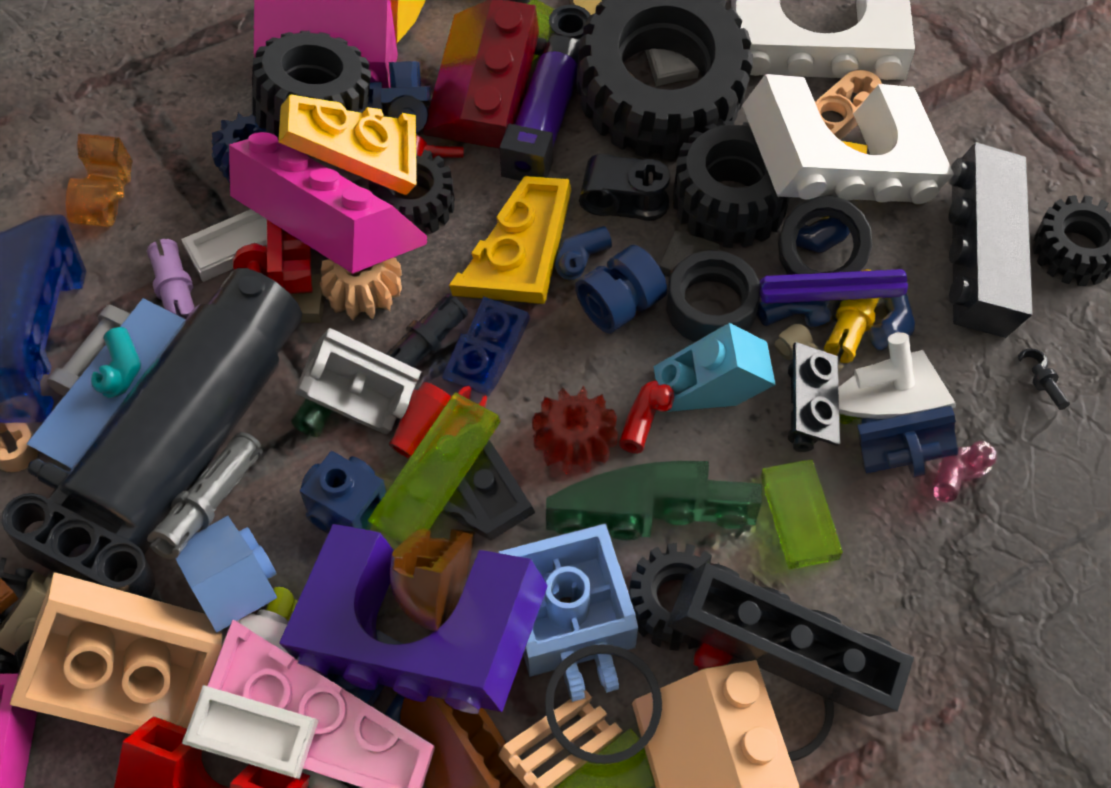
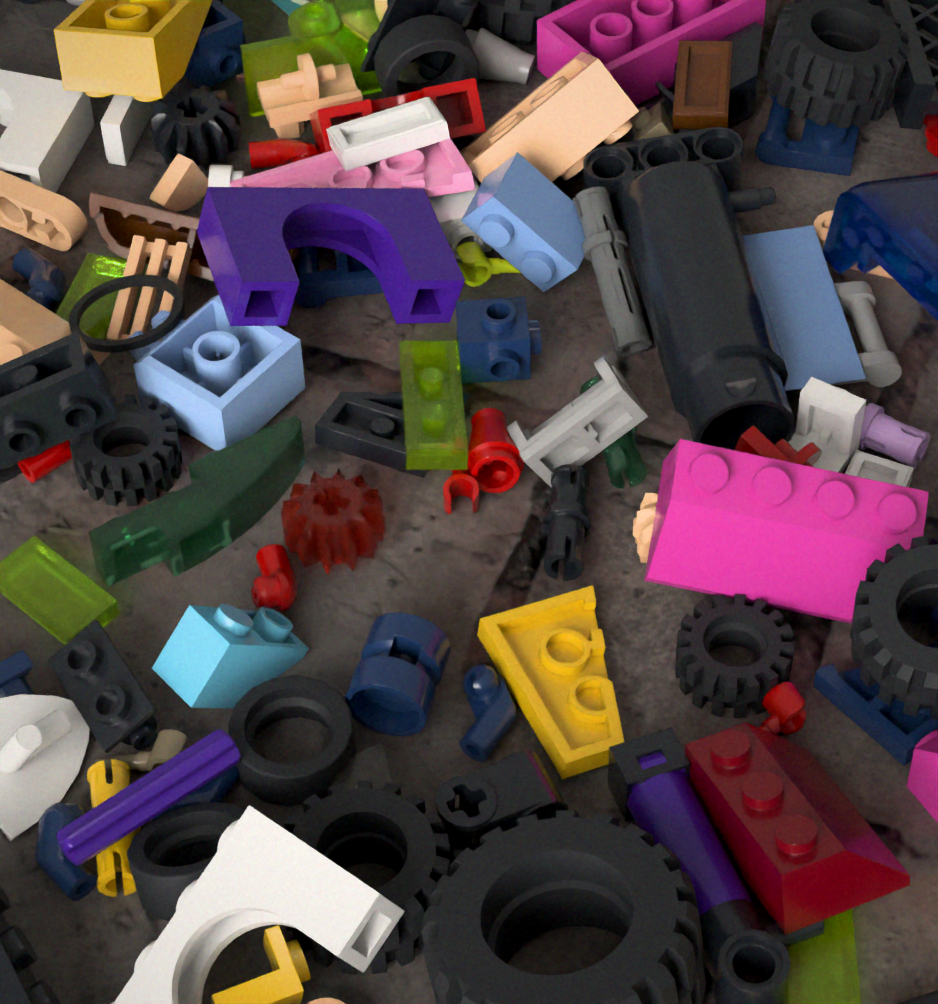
camera: 145 degrees right, 10 degrees down
teal arm [91,327,141,398] -> none
yellow wing [279,95,416,195] -> none
dark blue hips [381,61,431,133] -> none
reddish brown brick [390,529,475,631] -> none
clear blue slope [442,297,530,397] -> none
none -> white bracket [789,377,866,473]

